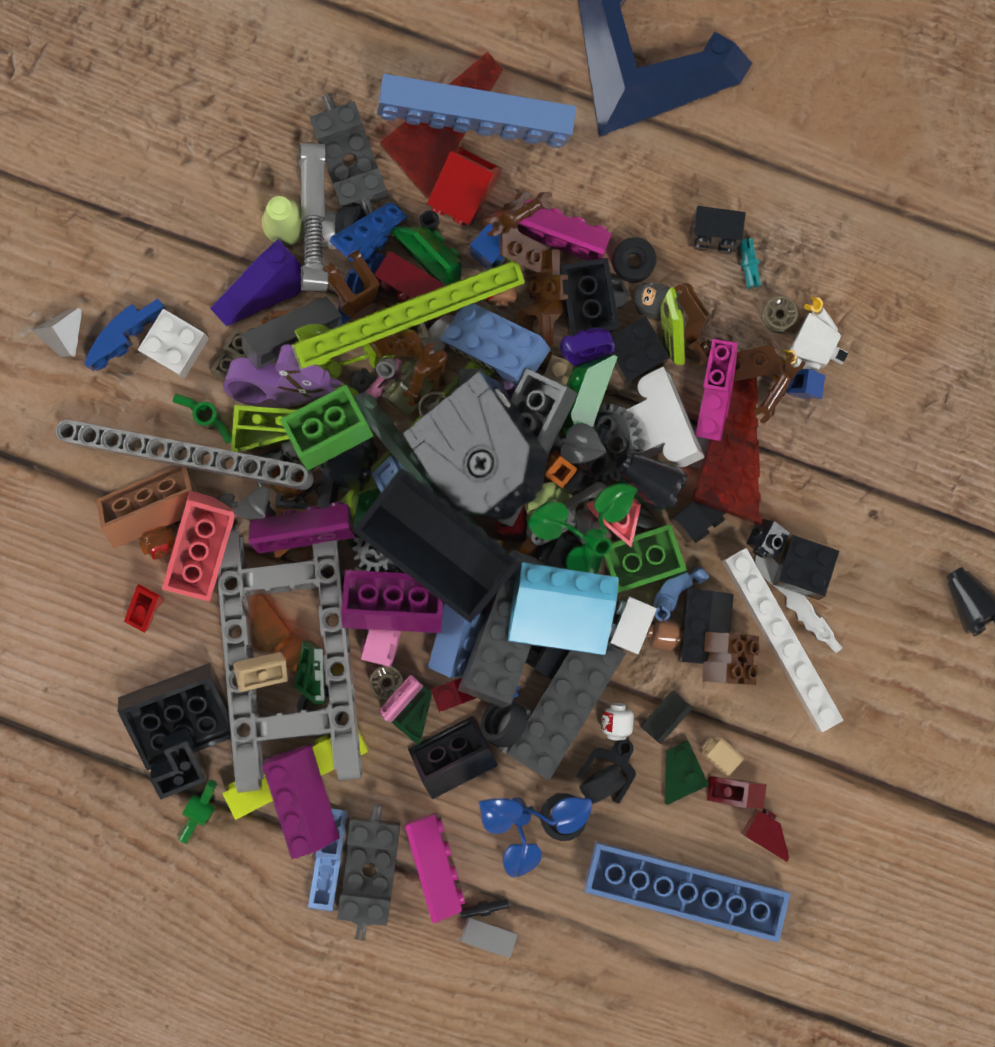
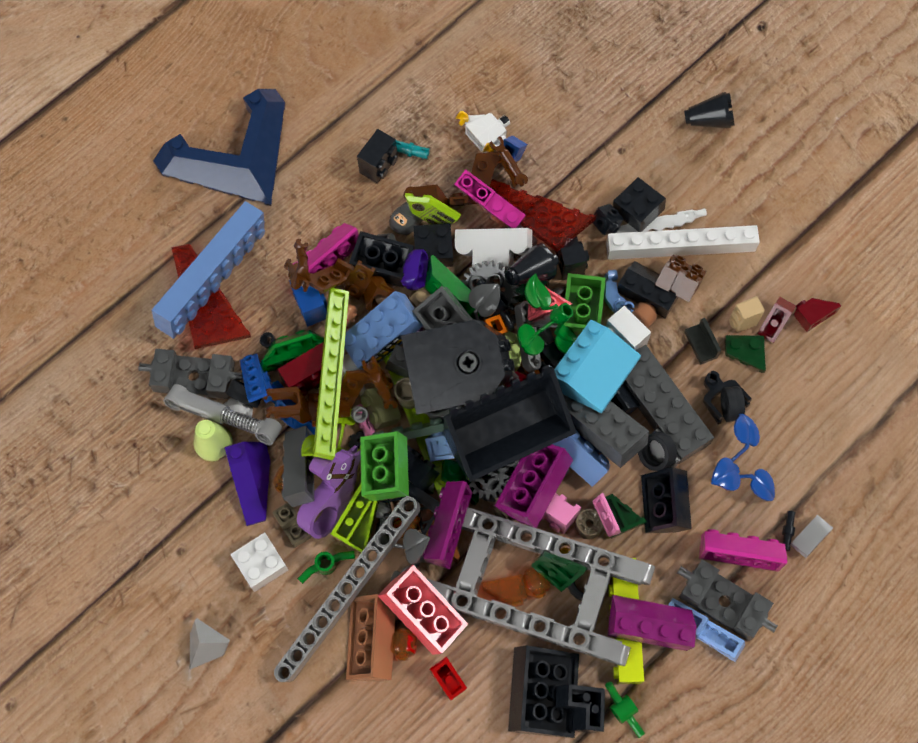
camera: 60 degrees left, 15 degrees down
blue slope [84,299,167,371] -> none
tan slope [233,652,288,692] -> none
red slope [427,147,502,226] -> none
dark red slope [431,677,476,712] -> none
black tyre [541,793,587,841] -> none
medium blue brick [584,840,791,943] -> none
white head [601,703,634,740] -> none
black tyre [612,237,656,283] -> none
dark tan wheel [761,296,798,333] -> none

